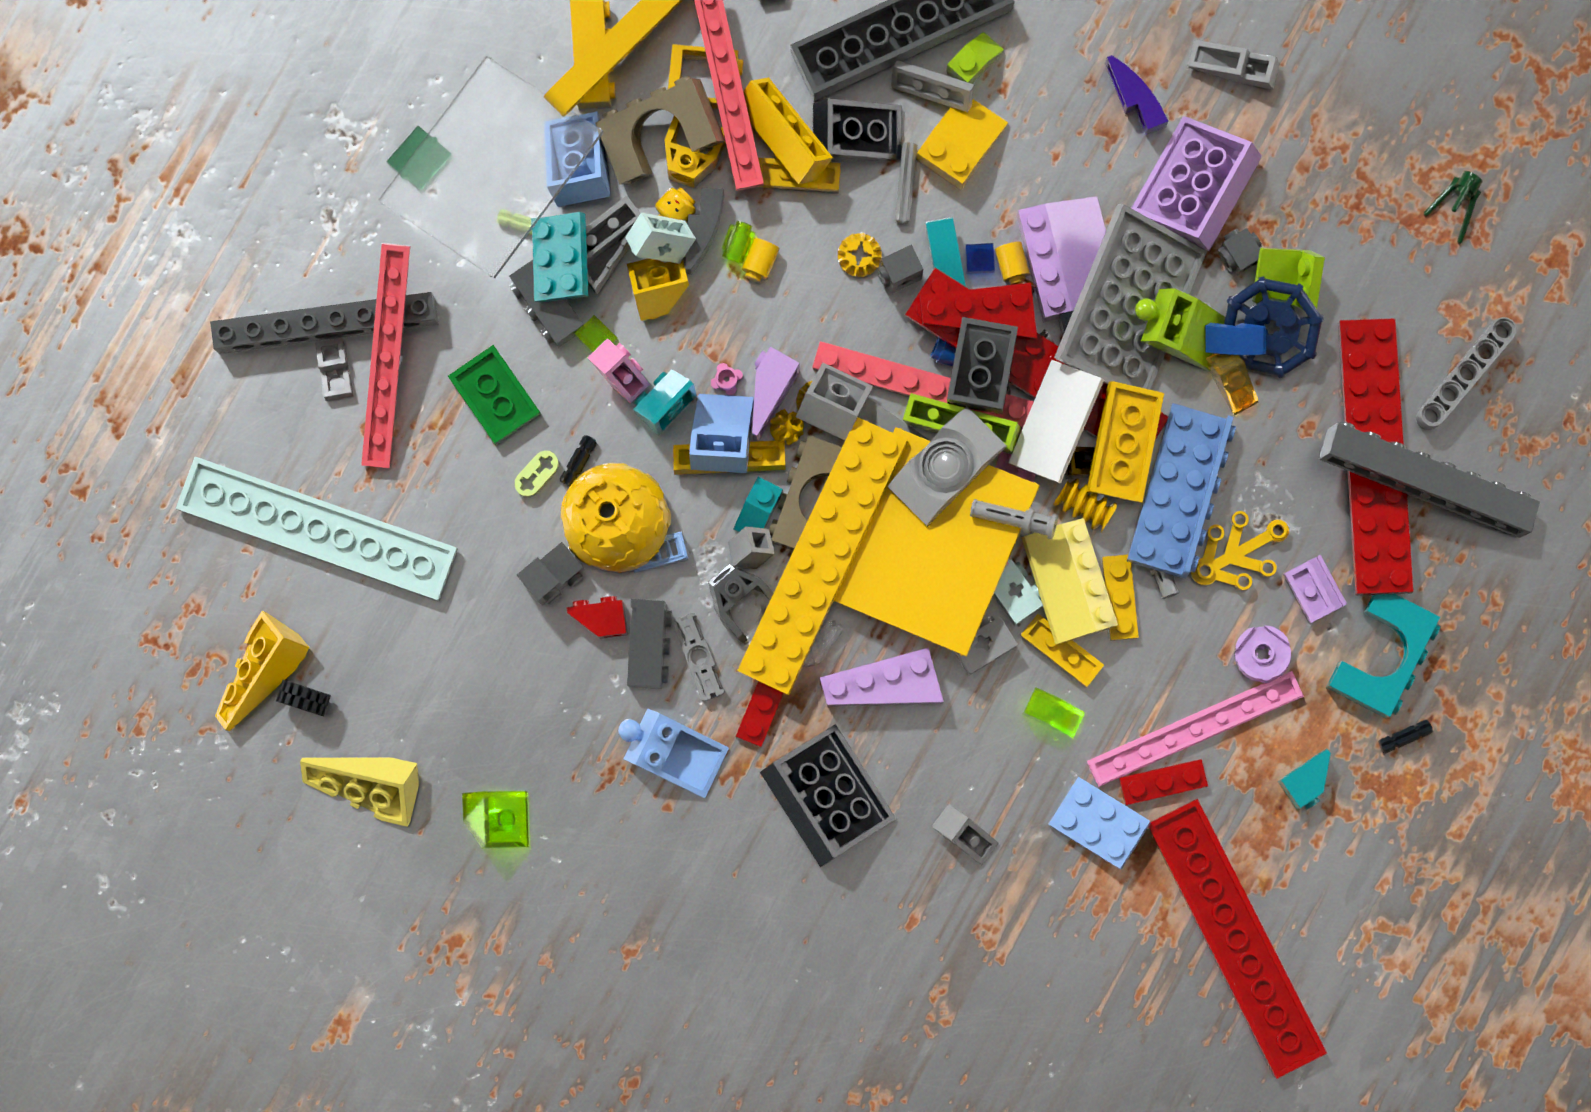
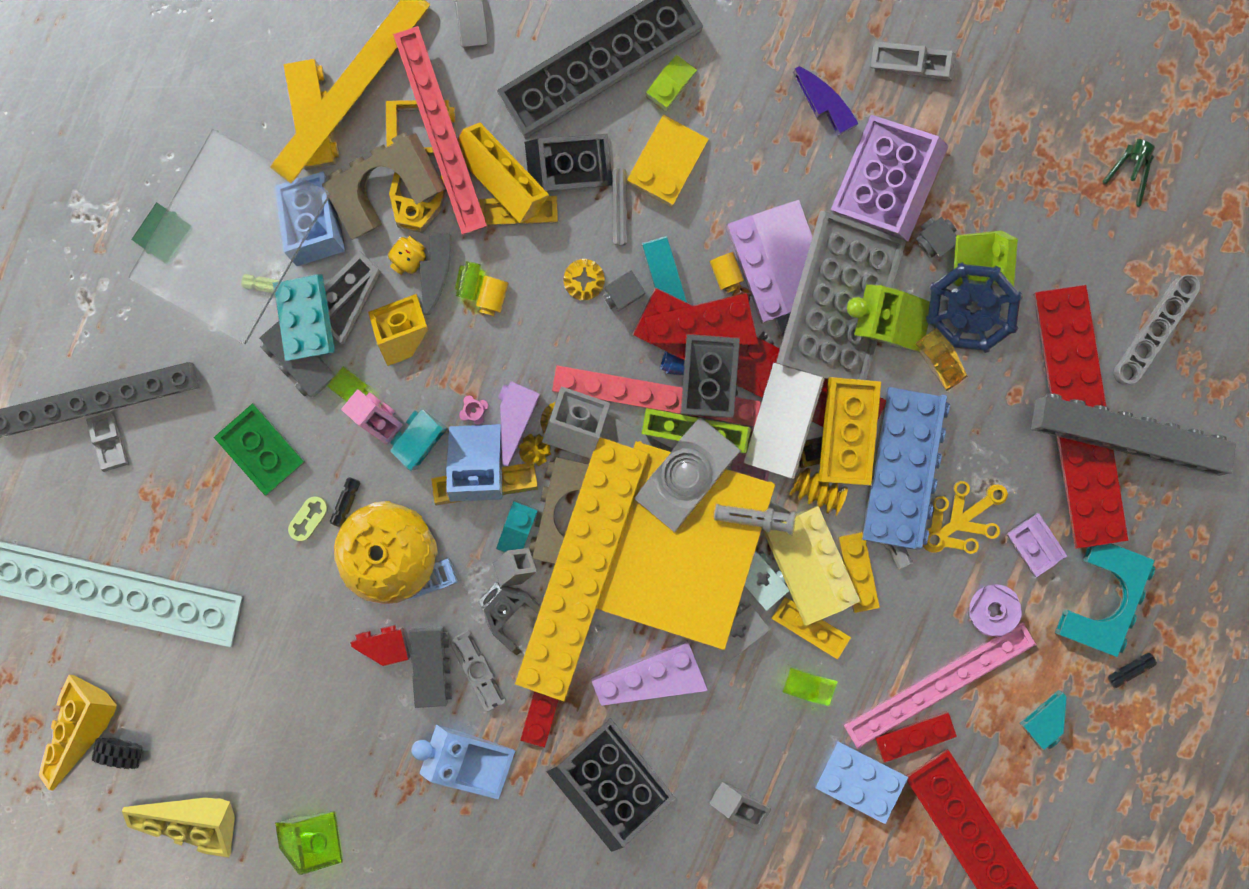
camera: 10 degrees left, 5 degrees up
coral plate [361,243,411,468] -> none
dark grey brick [517,542,585,606] -> none
light aqua brick [625,213,696,264] -> none
light grey plate [891,60,974,112] -> none
clear blue plate [965,243,995,274] -> none
blue slope [1205,323,1266,355] -> none

